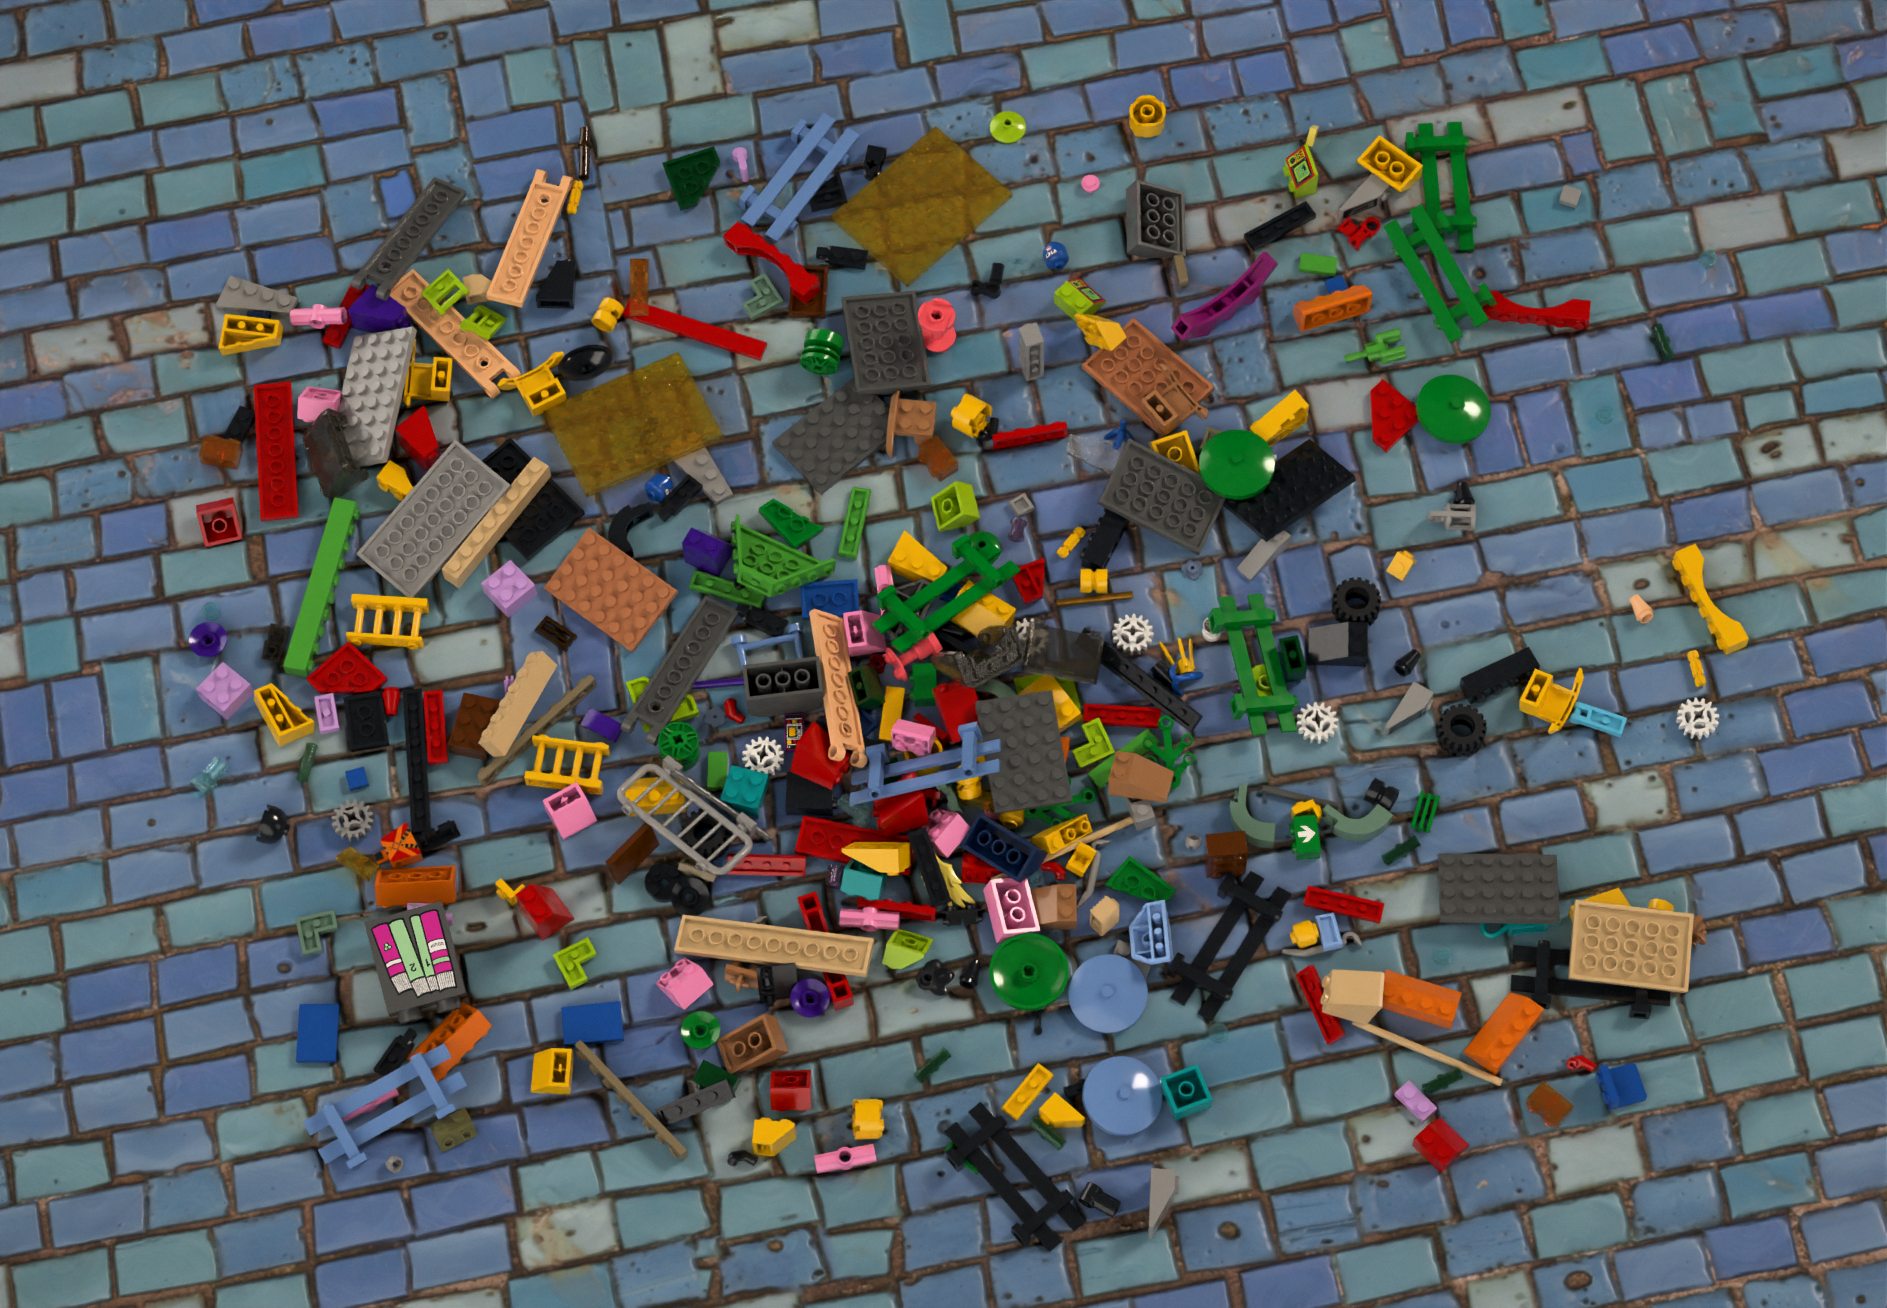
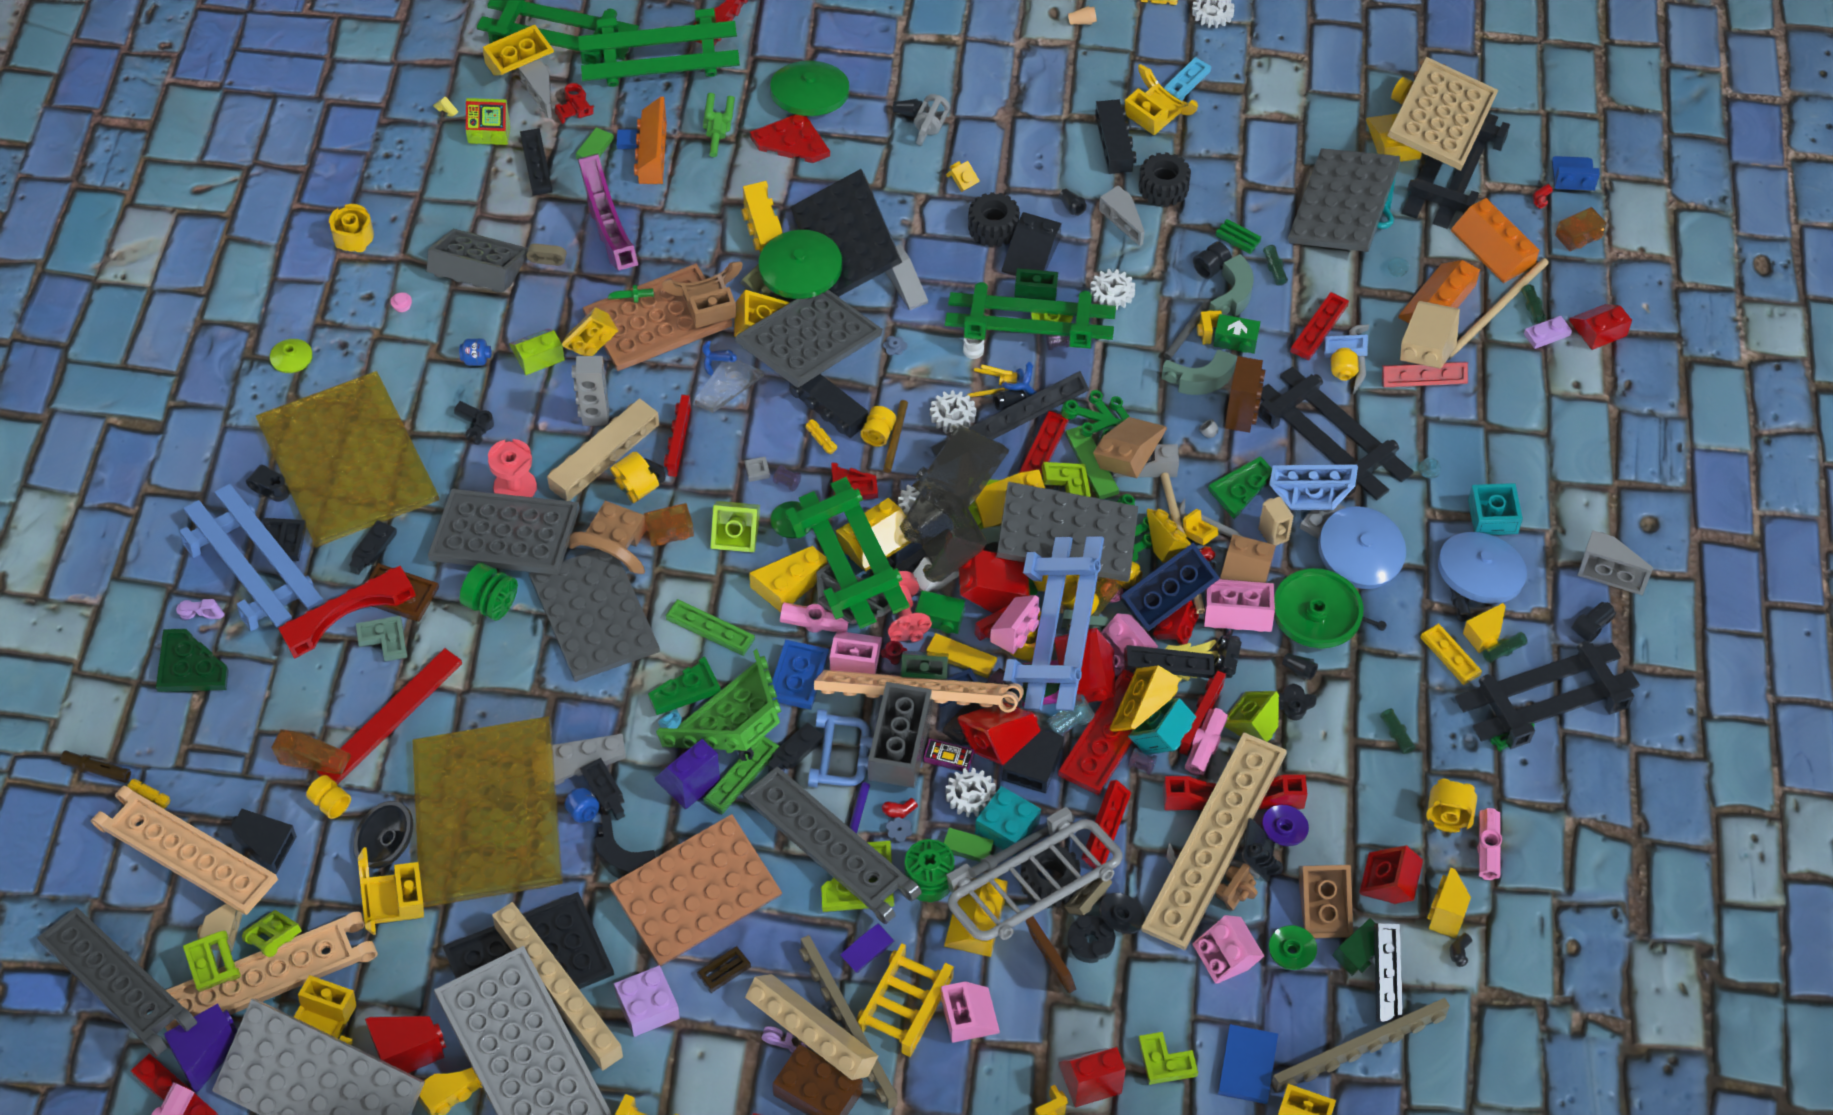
camera: 75 degrees left, 10 degrees down
none -> tan brick [547,398,659,501]
none -> green piece [608,285,654,303]
none -> medium azure tile [658,709,682,729]

